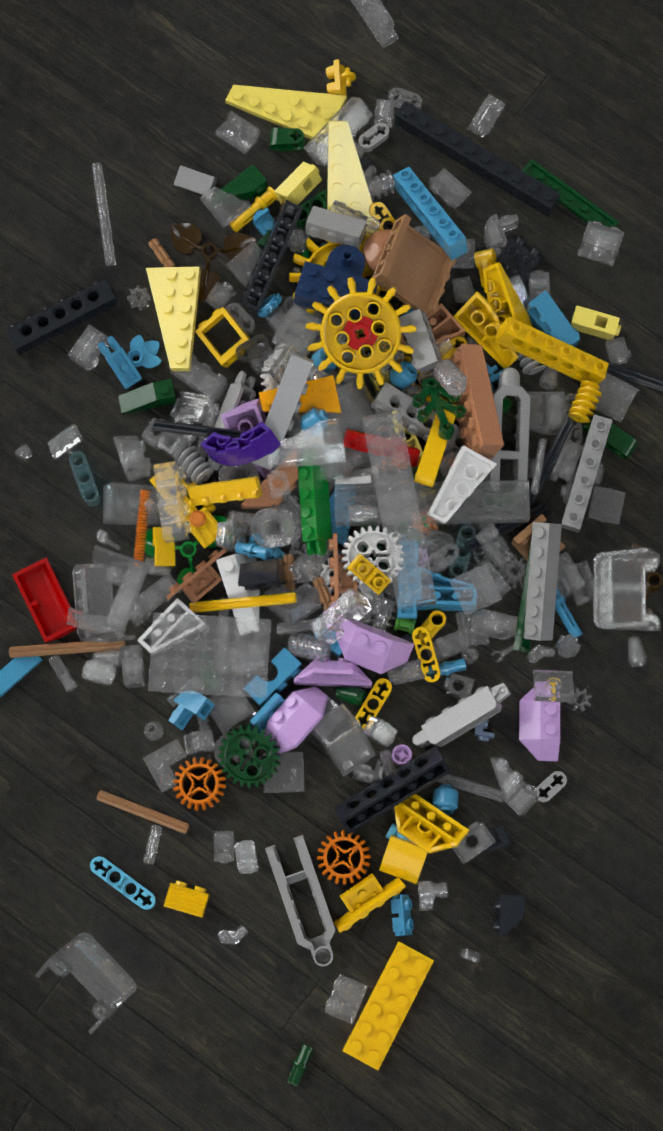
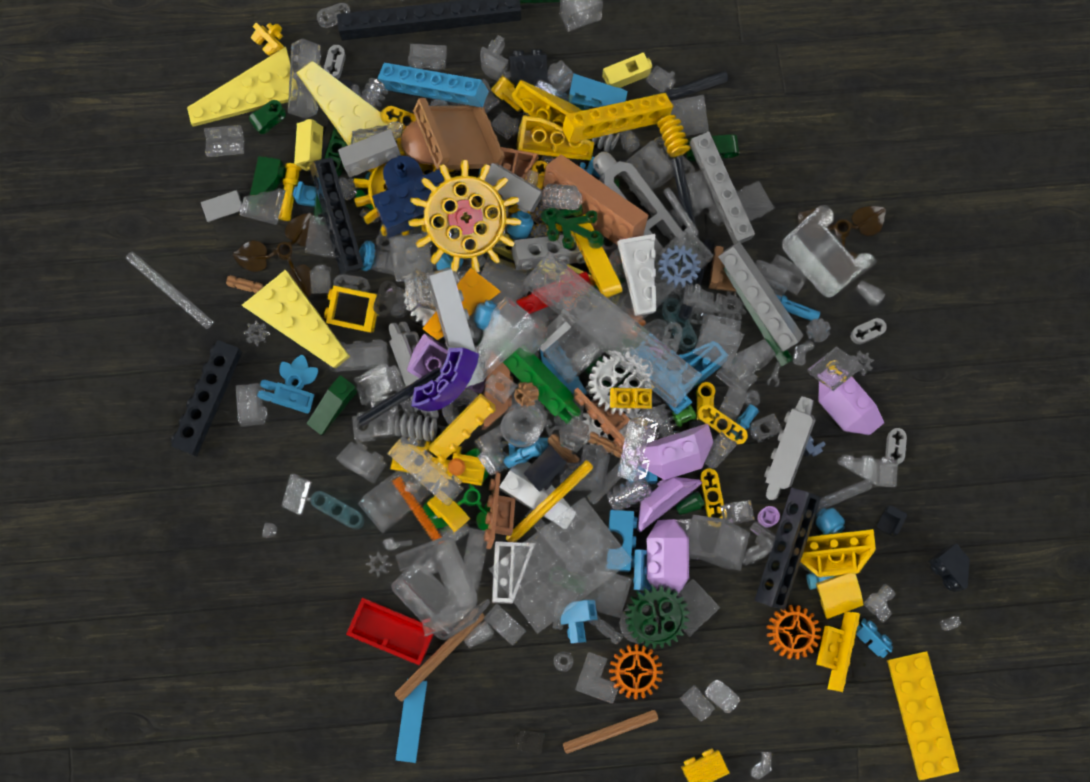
camera: 45 degrees left, 0 degrees up
clear axle [49,655,78,692] -> none
clear gear [82,660,116,686] -> none
clear axle [143,825,162,864] -> none
clear bracket [183,730,215,755] -> none
light grey piece [265,835,335,967] -> none
clear bracket [325,974,368,1024] -> none
clear brick [374,99,395,128] -> none
clear brick [452,821,497,864] -> none
none -> clear gear [366,552,391,577]
none -> medium nougat gear [514,382,539,407]
none -> sand blue gear [658,245,701,288]
none -> light grey beam [851,318,886,345]

